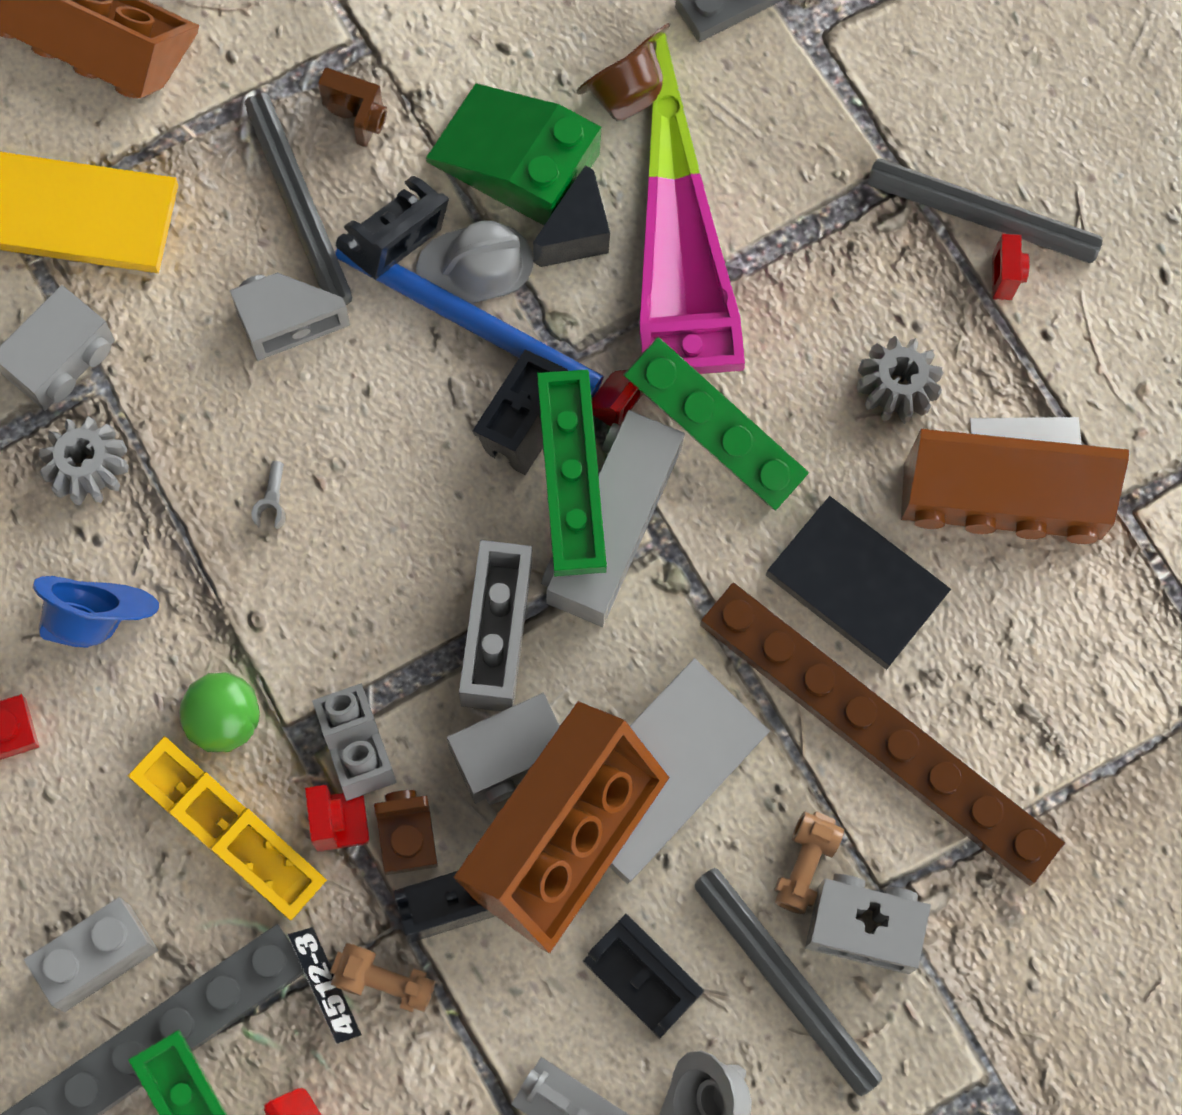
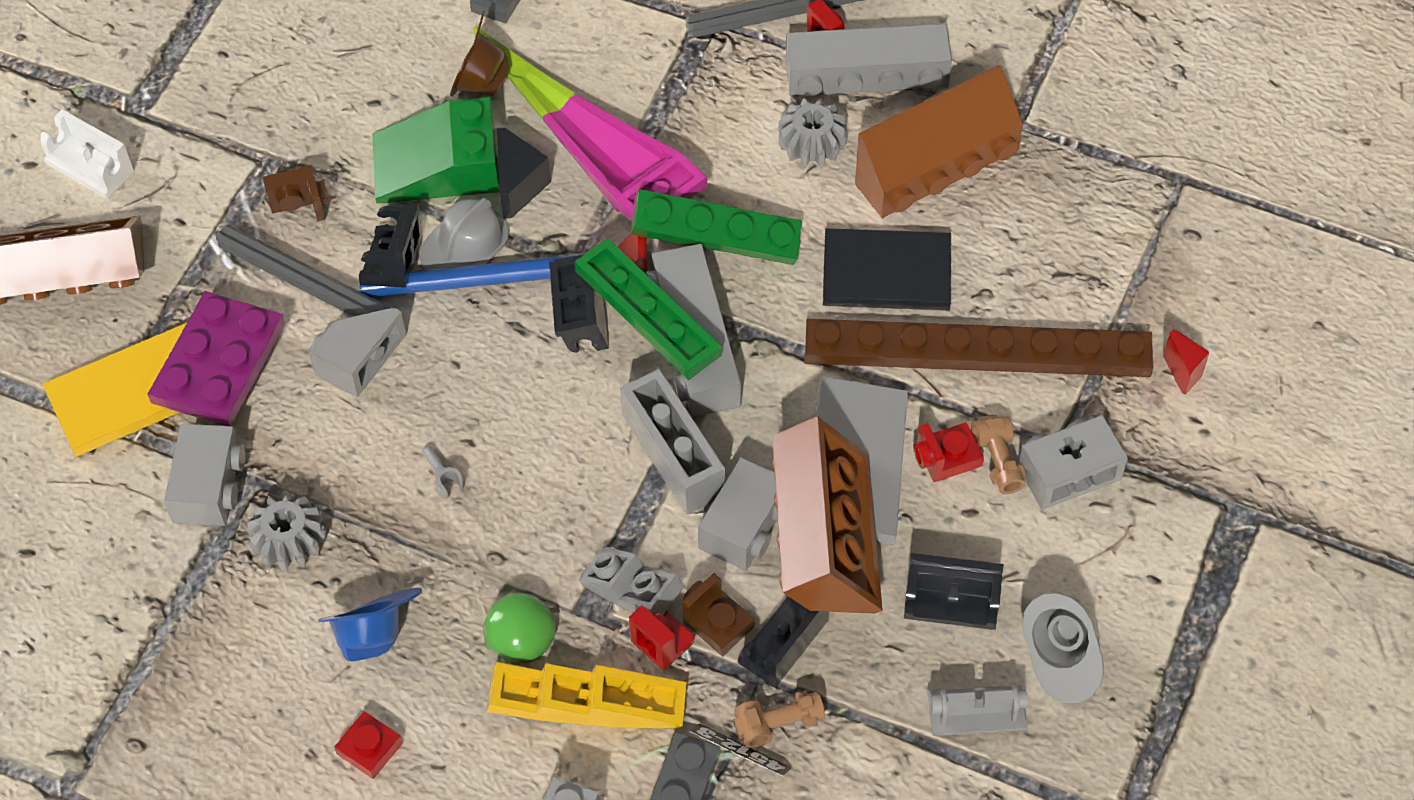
camera: 30 degrees left, 15 degrees down
dark grey axle [695,868,882,1096] -> none
none -> magenta plate [147,291,285,426]
none -> light grey brick [785,24,952,96]
none -> red bracket [913,422,984,482]
none -> red slope [1163,329,1210,395]

